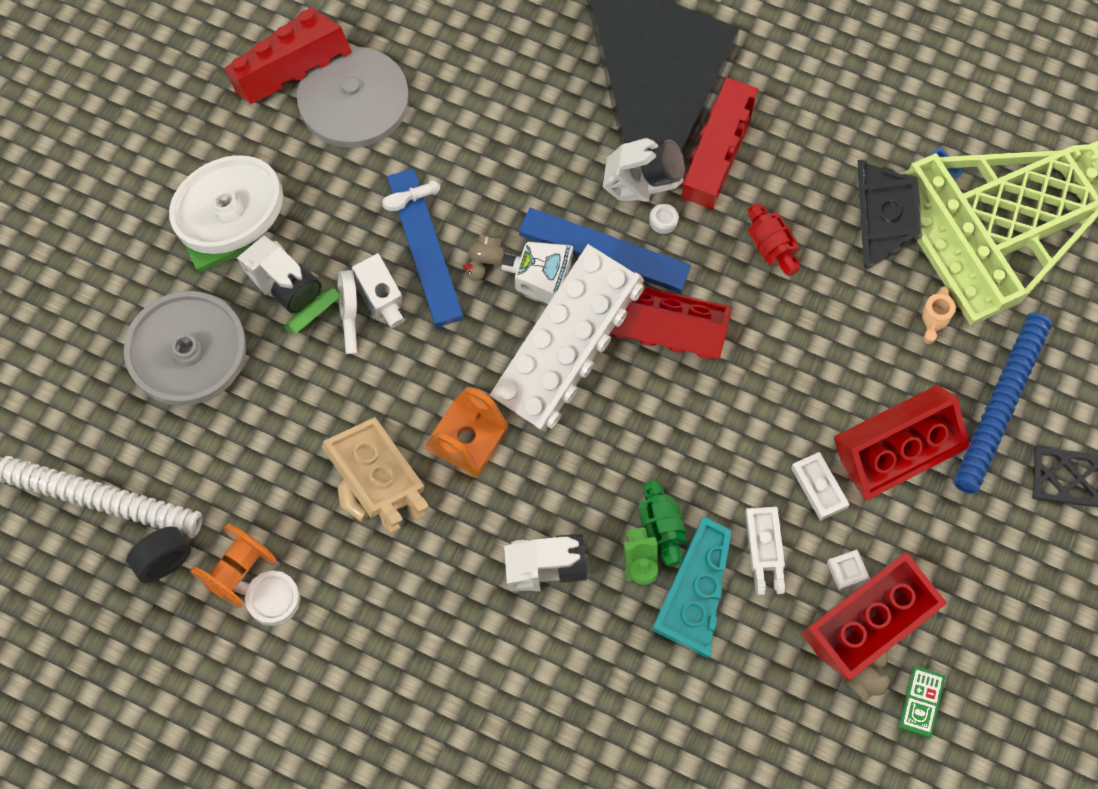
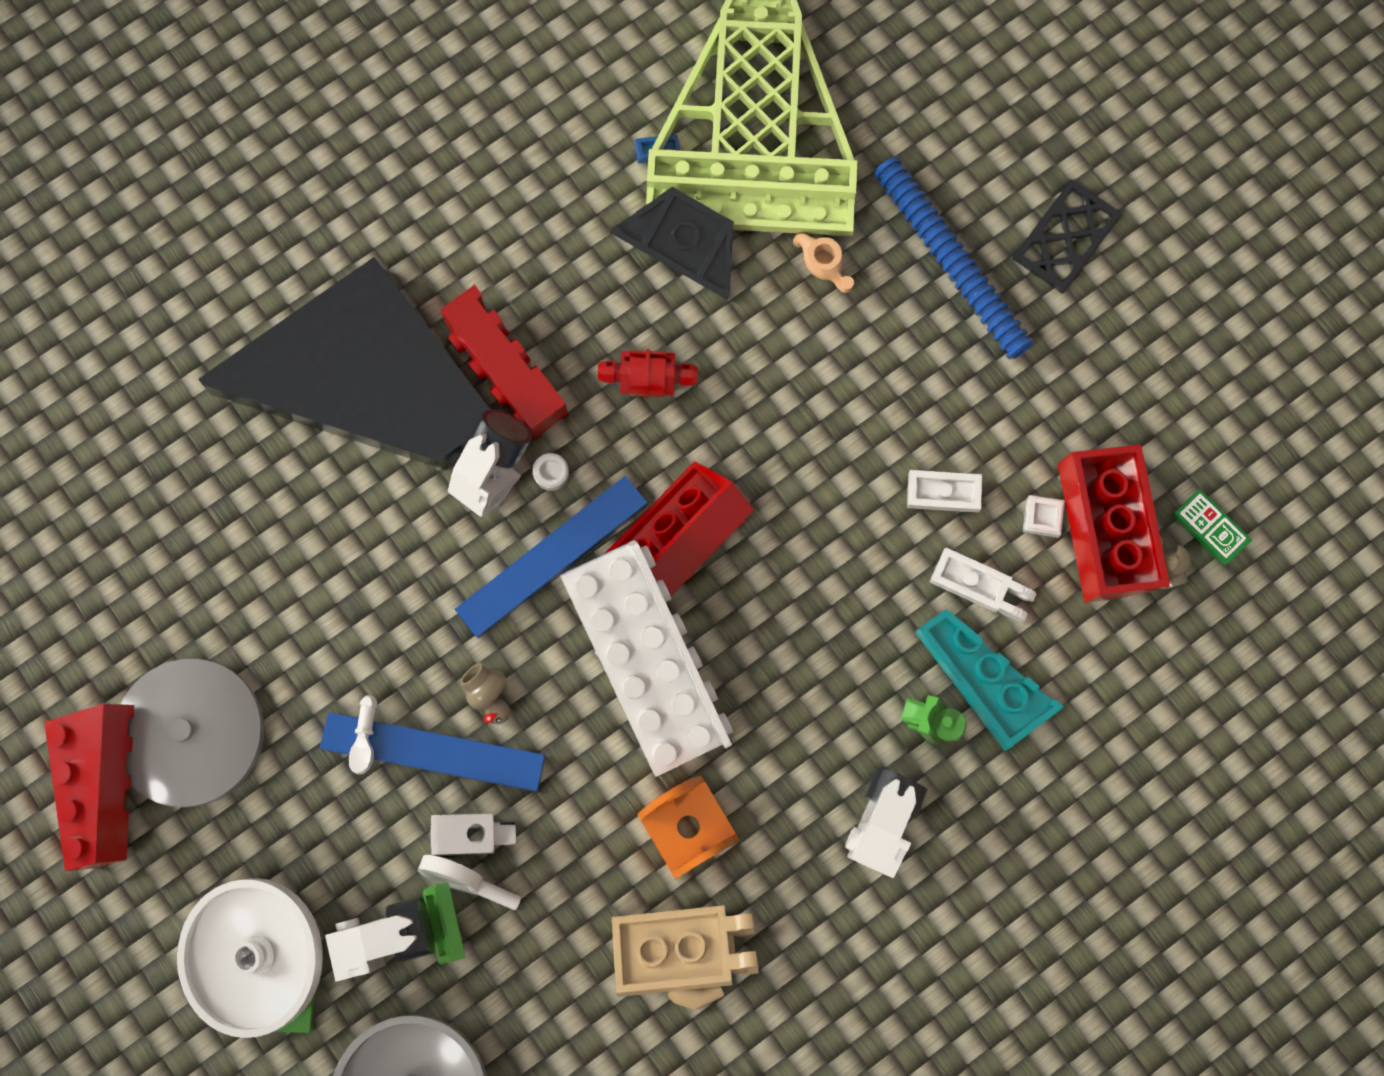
camera: 60 degrees left, 10 degrees up
white torso [501,242,573,304] -> none
green piece [638,480,687,567] -> none
red slope [834,385,969,501] -> none

